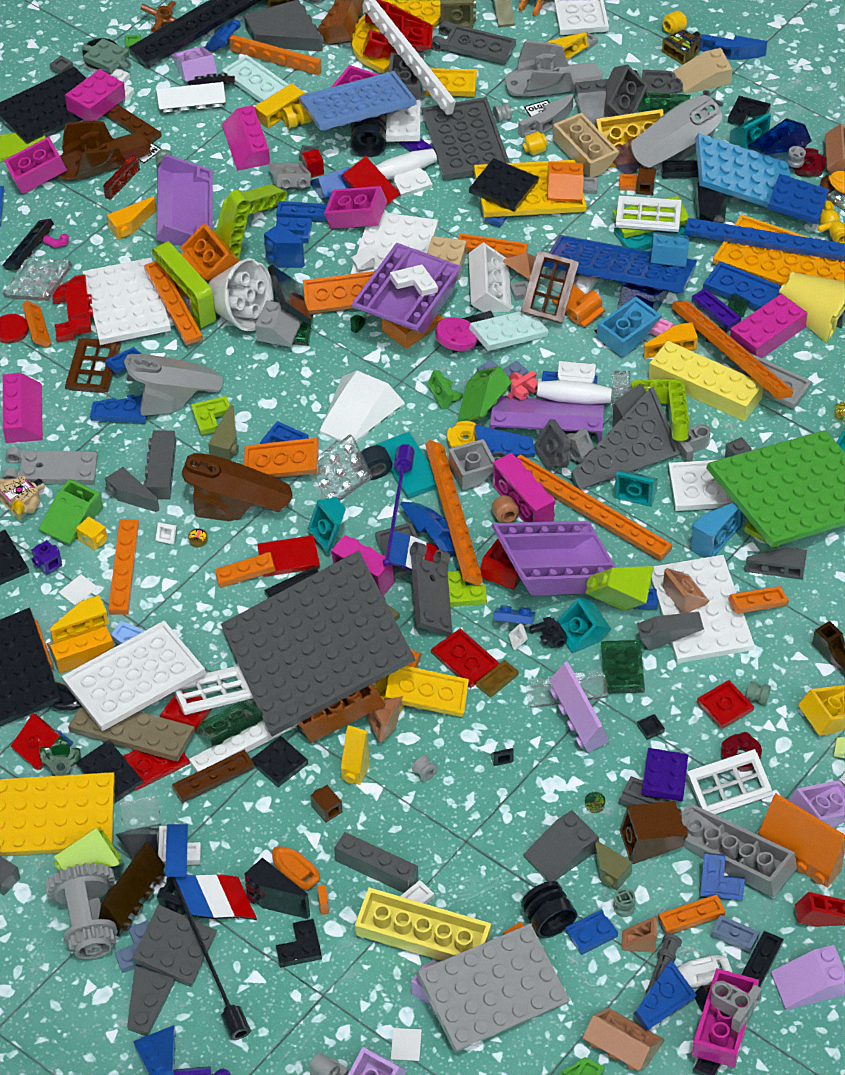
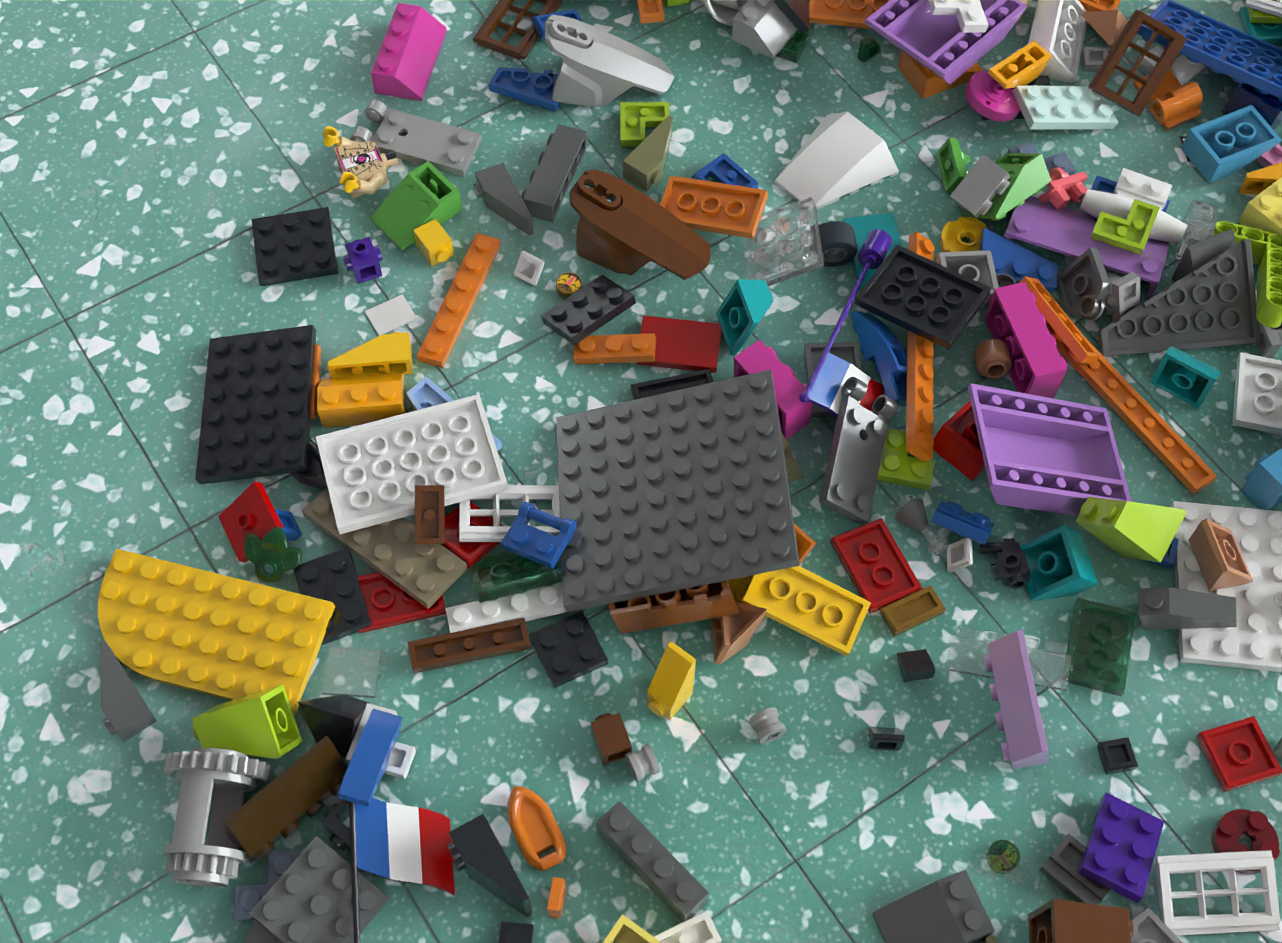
camera: 15 degrees right, 10 degrees up
none -> reddish brown plate [415,485,444,544]
none -> blue plate [501,501,577,569]
none -> black plate [541,274,636,345]
none -> light grey wheel [625,744,660,783]
none -> black plate [855,245,991,350]
none -> piece [894,496,949,556]
none -> black slope [897,649,936,682]
none -> light grey slope [950,154,1010,219]
none -> light orange slope [987,40,1052,89]
none -> orange plate [1019,276,1100,364]
none -> lime plate [1090,199,1160,255]

